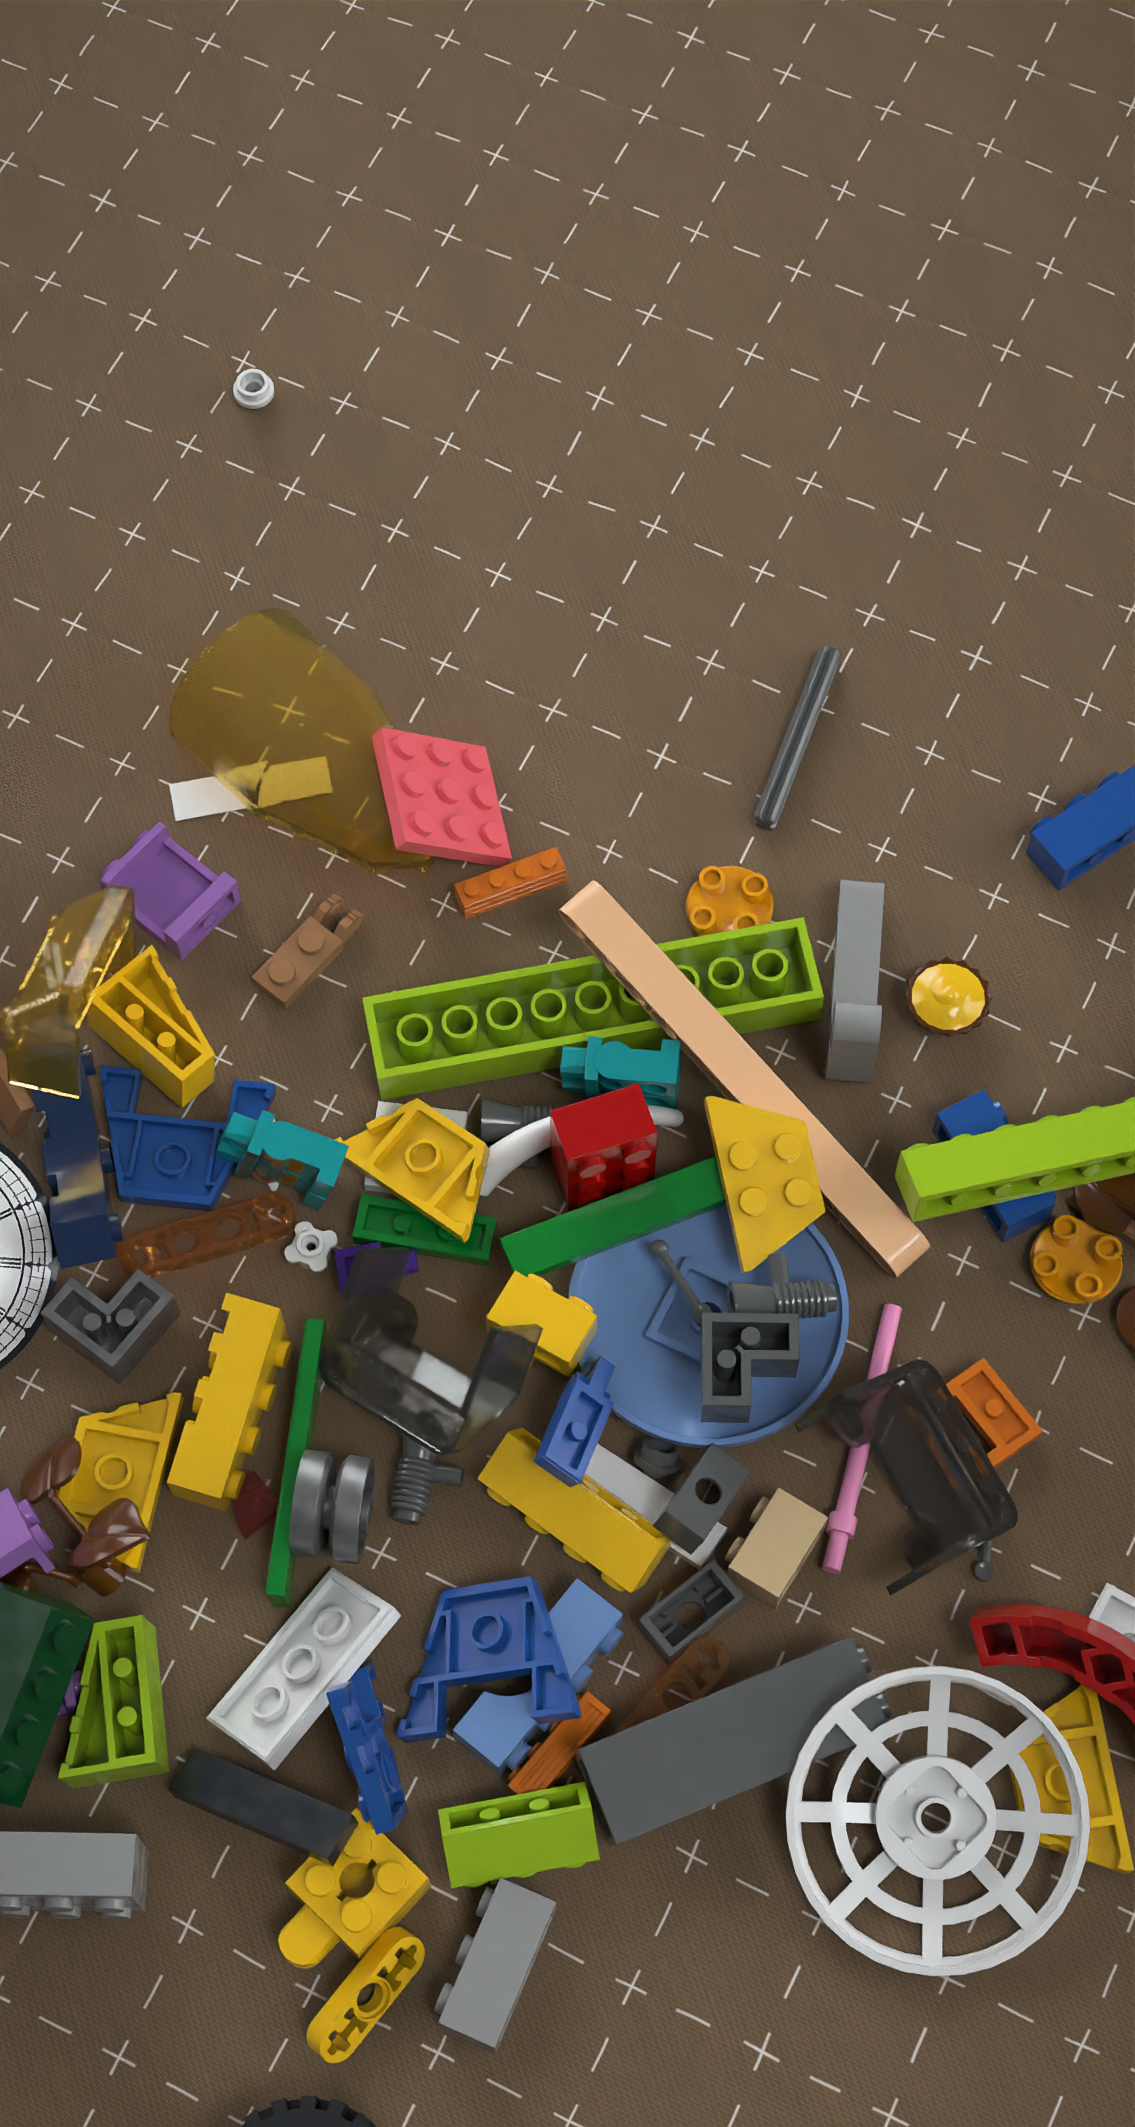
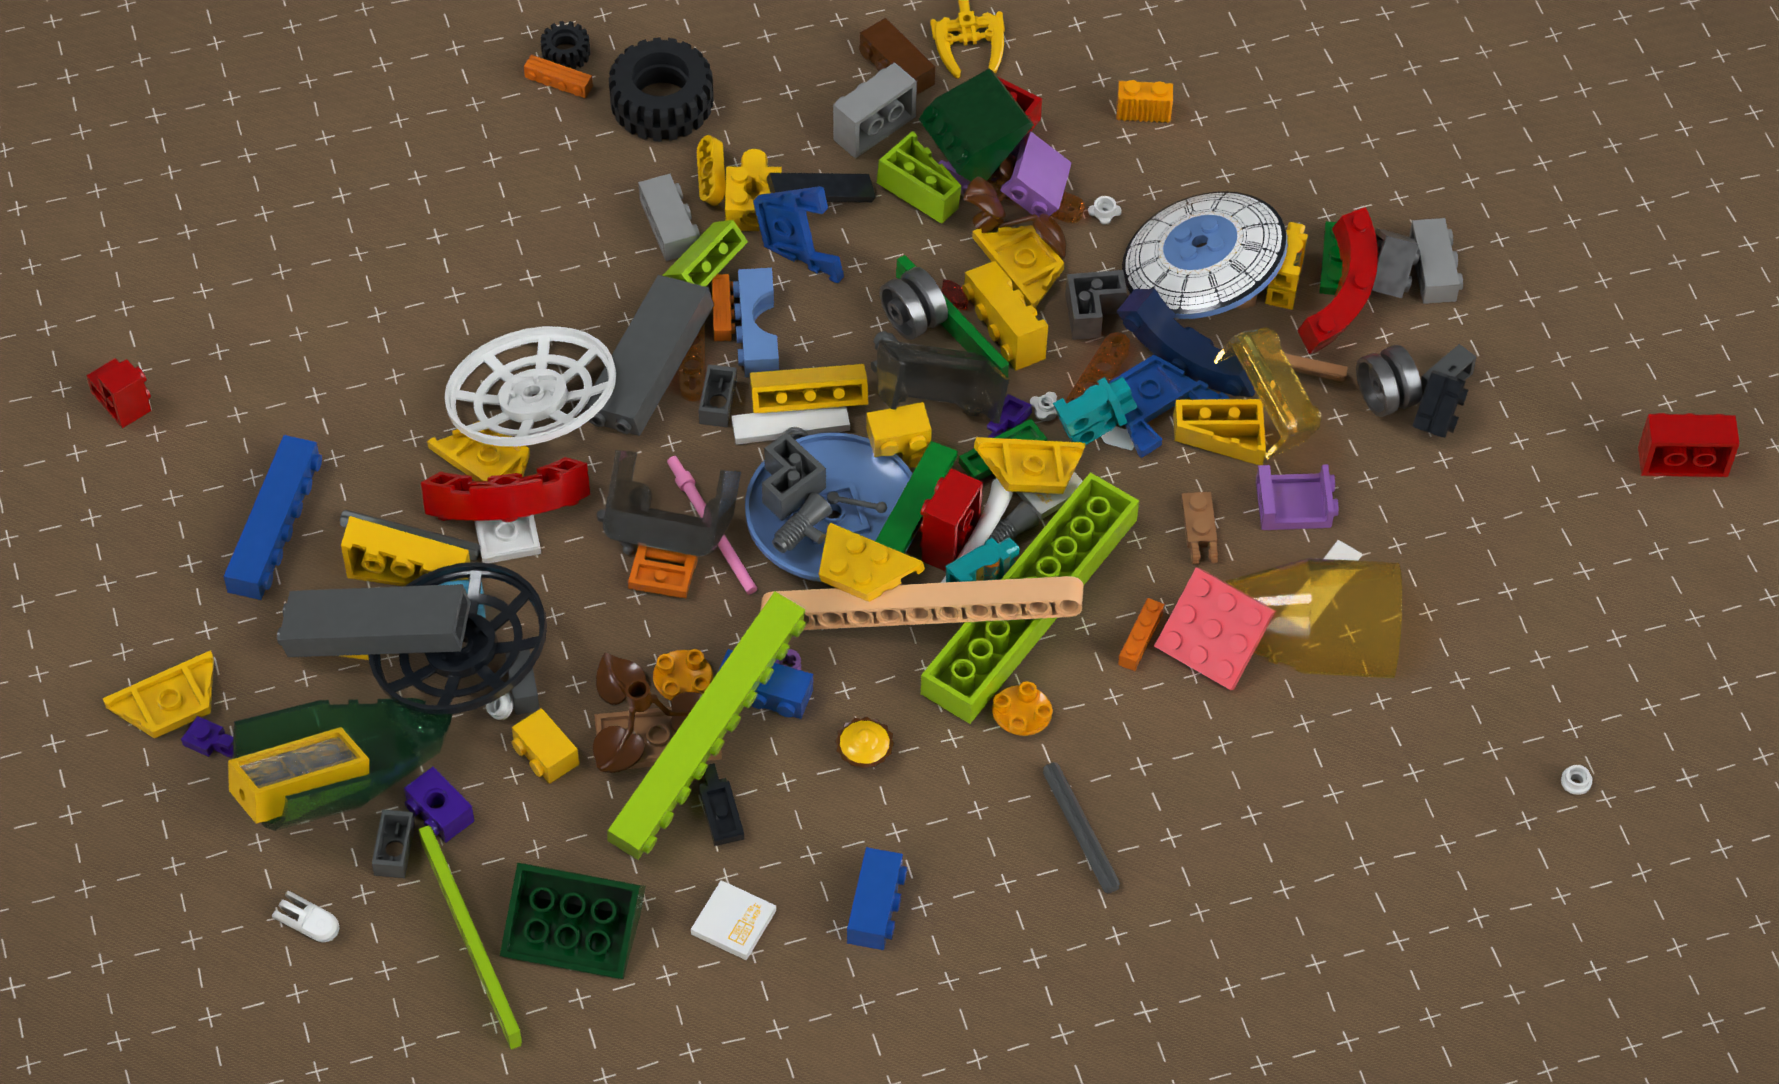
camera: 135 degrees right, 10 degrees down
white tile [206,1567,401,1771] -> none
blue wing [397,1576,581,1743] -> none
blue hinge [533,1356,615,1487] -> none
dark grey piece [653,1443,751,1555] -> none
tan brick [724,1487,828,1609] -> none
light grey beam [825,879,885,1083] -> none

